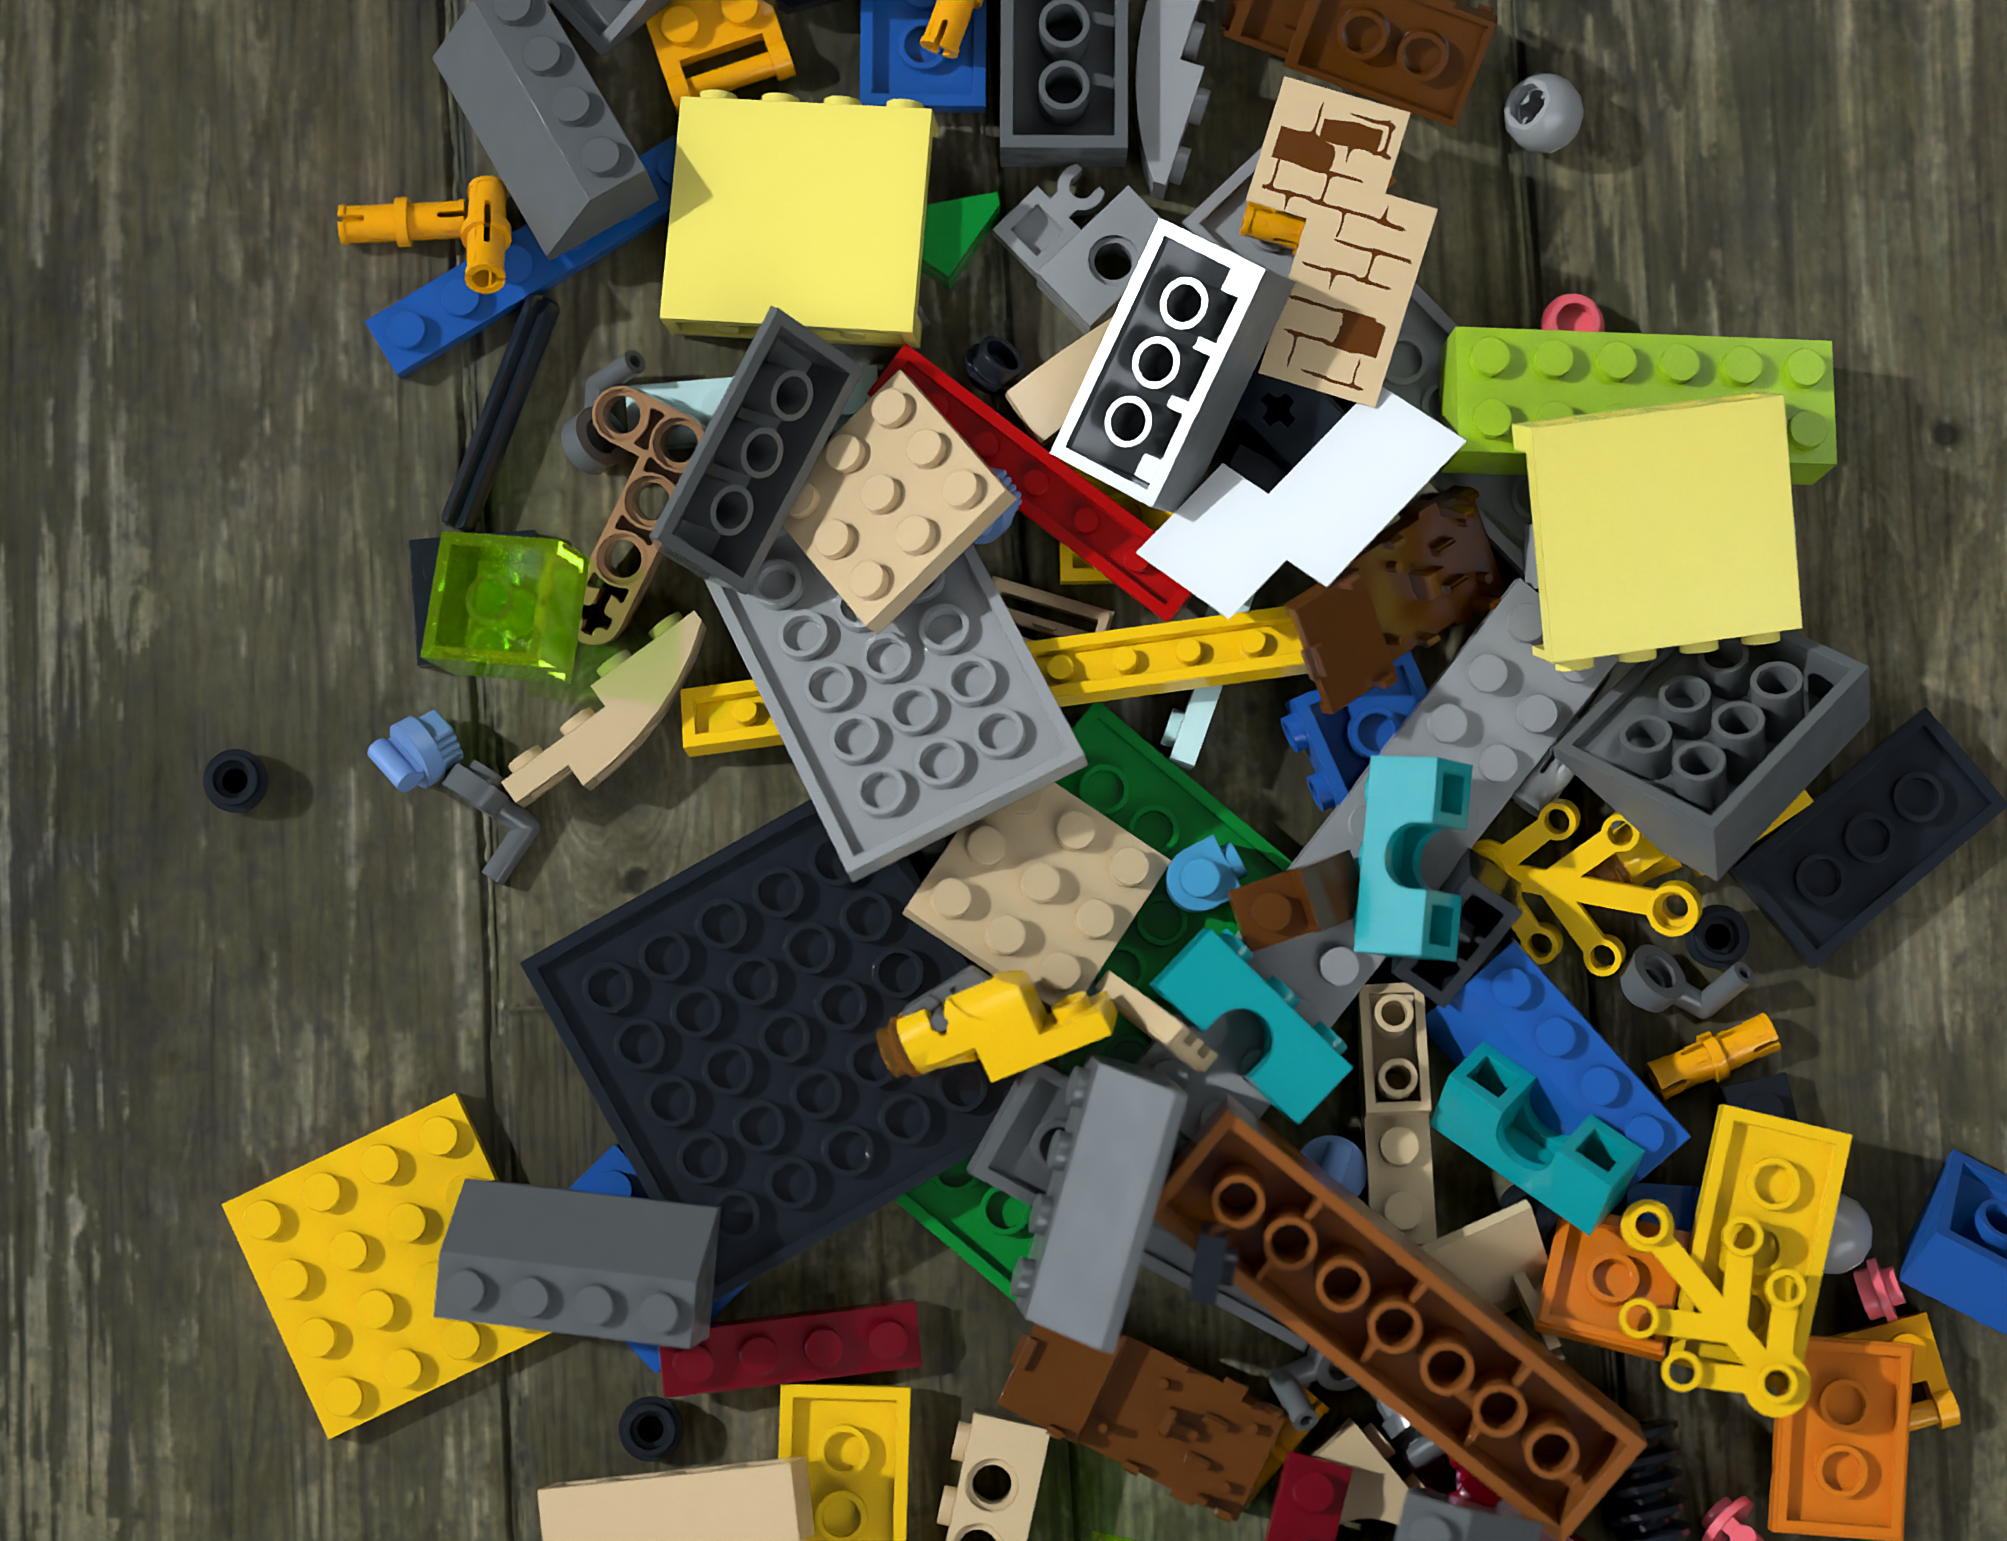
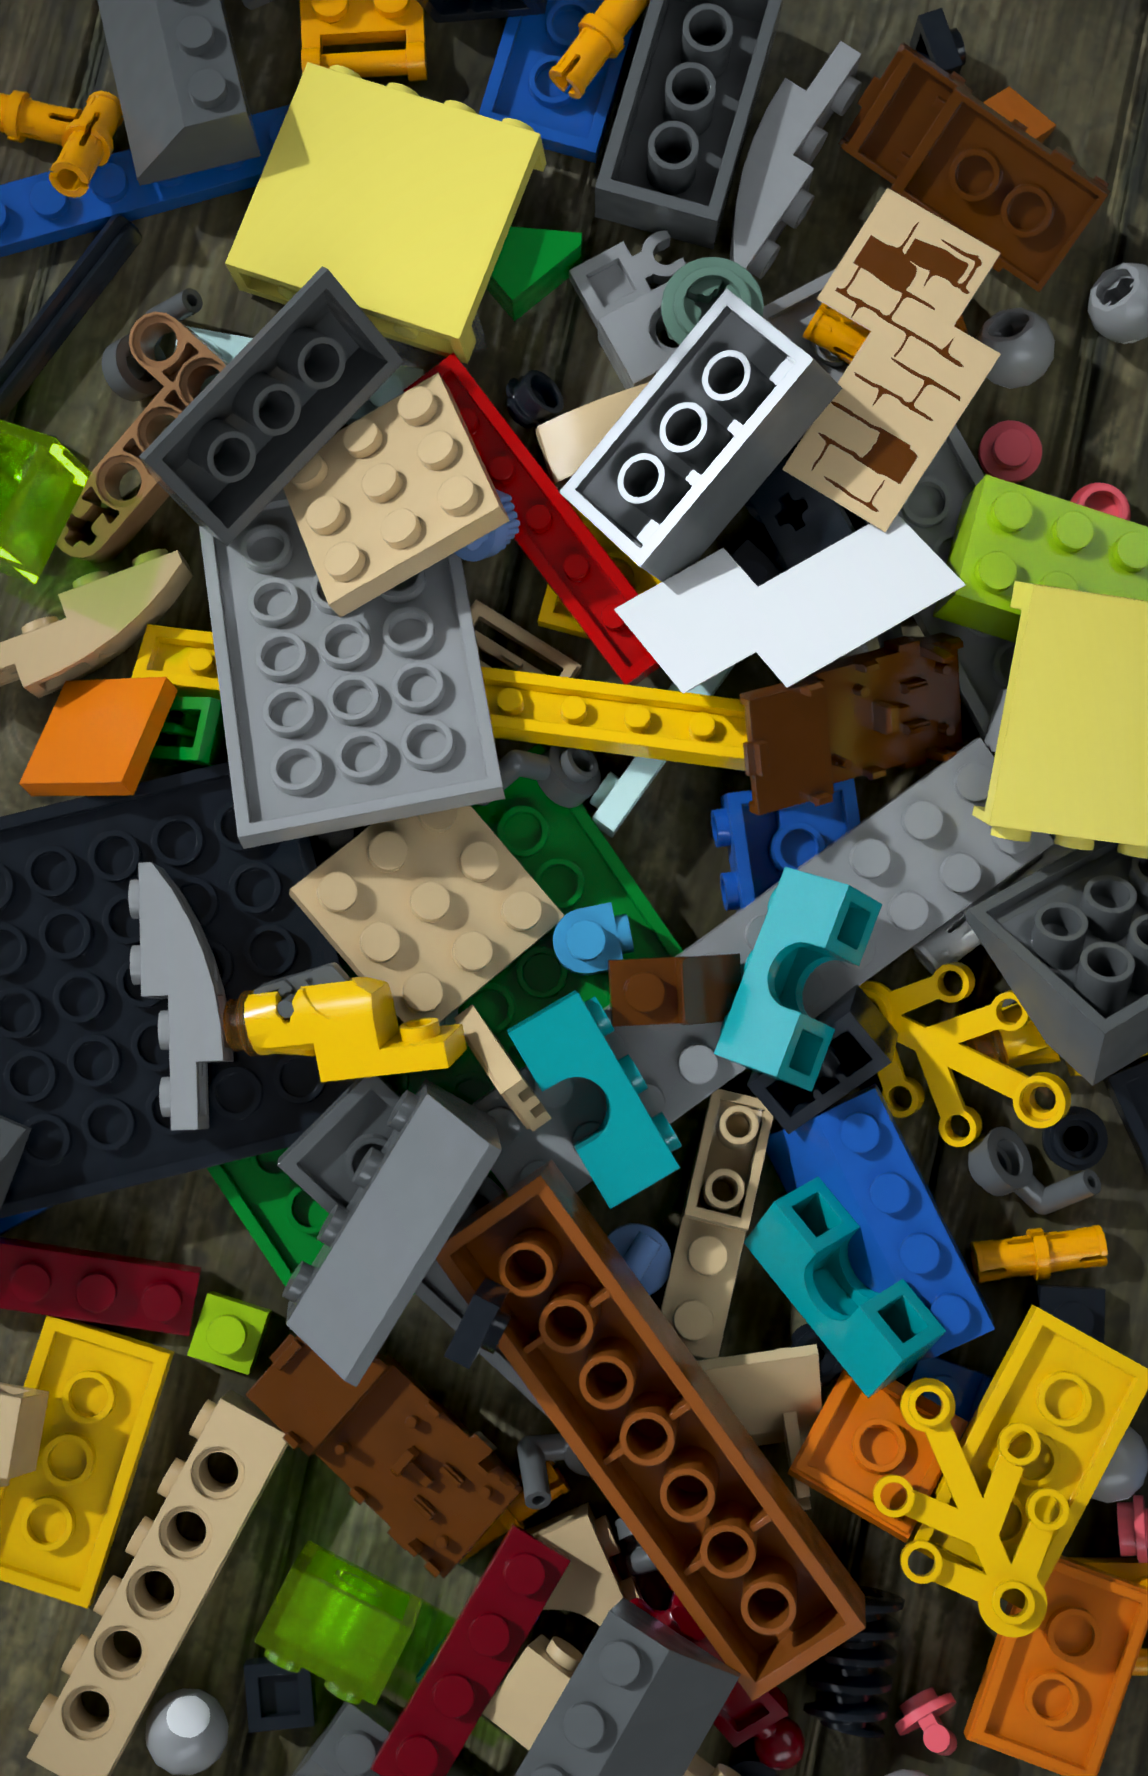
camera: 20 degrees right, 0 degrees up
none -> orange tile [19,677,178,797]
none -> light grey slope [128,862,234,1130]
none -> green slope [148,696,228,770]
none -> lime plate [187,1291,272,1375]
none -> dark grey plate [479,745,601,808]
none -> sand green gear [661,257,764,345]
none -> light grey piece [976,308,1055,389]
none -> coral plate [978,420,1042,483]

